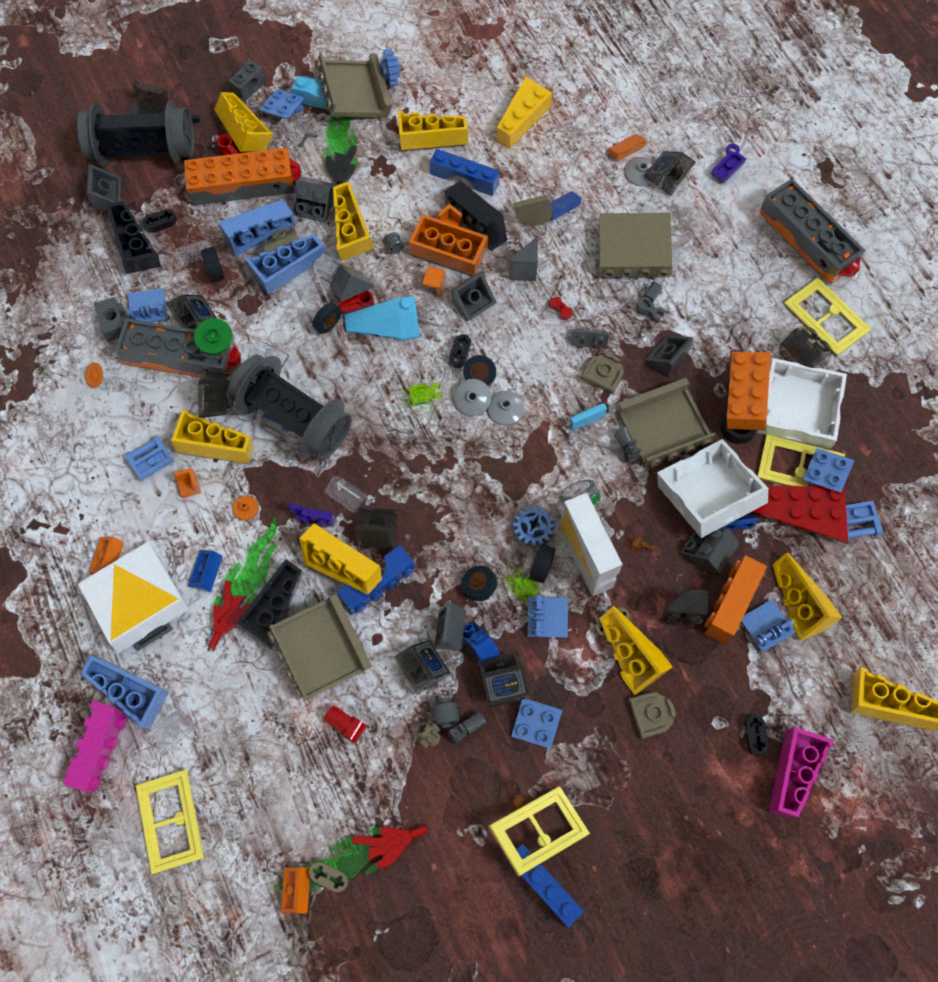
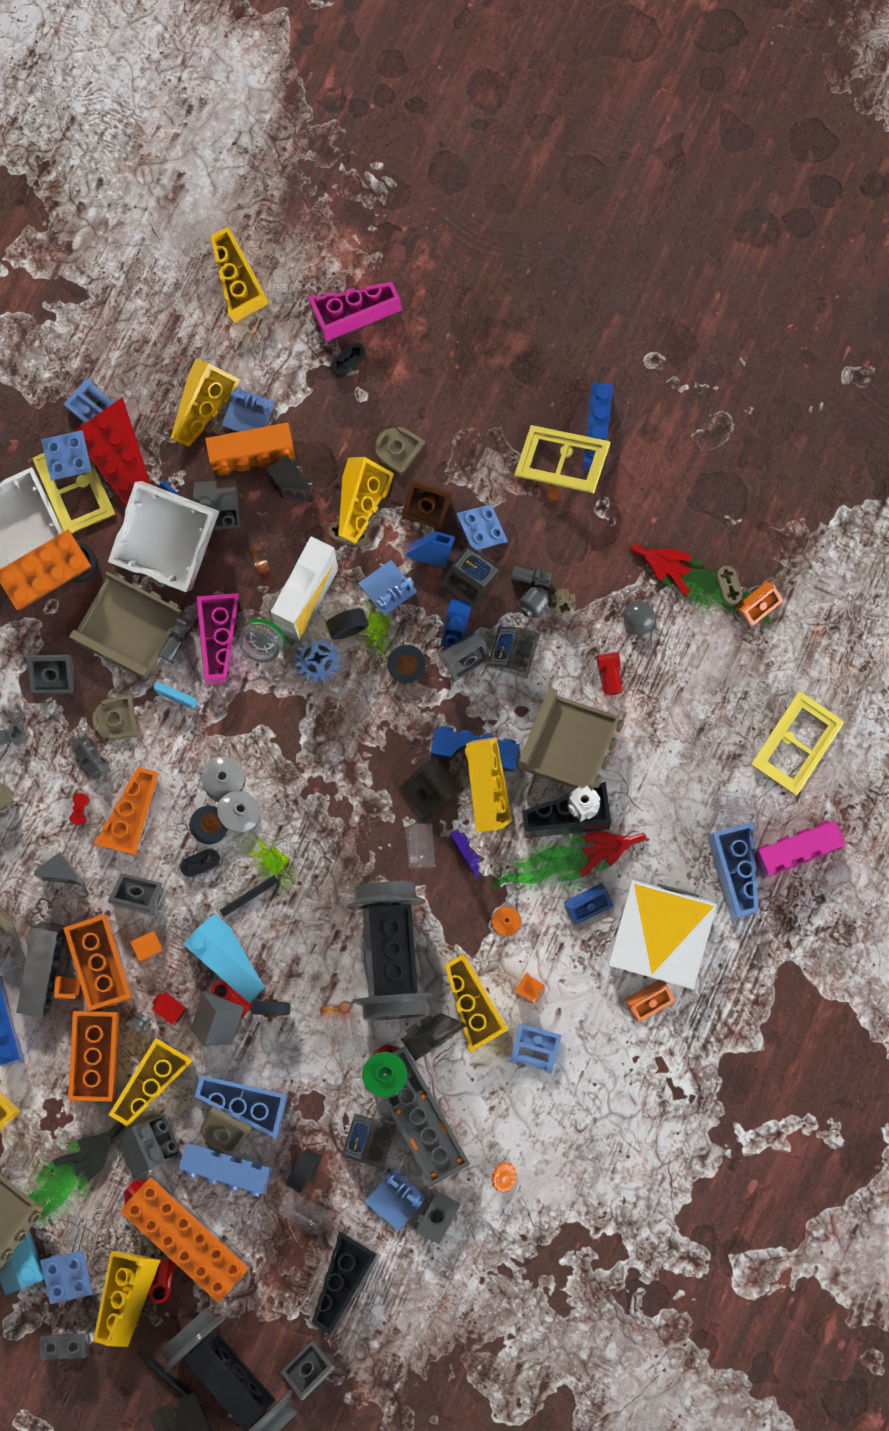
camera: 130 degrees left, 10 degrees up
black beam [143,209,177,233] -> none
none -> orange brick [68,1011,121,1102]
none -> orange wing [93,767,159,856]
none -> red brick [152,992,188,1026]
none -> dark pink wedge [196,593,239,685]
none -> black bar [220,875,279,917]
none -> clear orange hand [320,1001,350,1015]
none -> reddish brown slope [402,480,452,530]
none -> blue slope [406,531,455,568]
none -> white brick [568,786,600,822]
none -> dark grey hair [623,601,655,636]

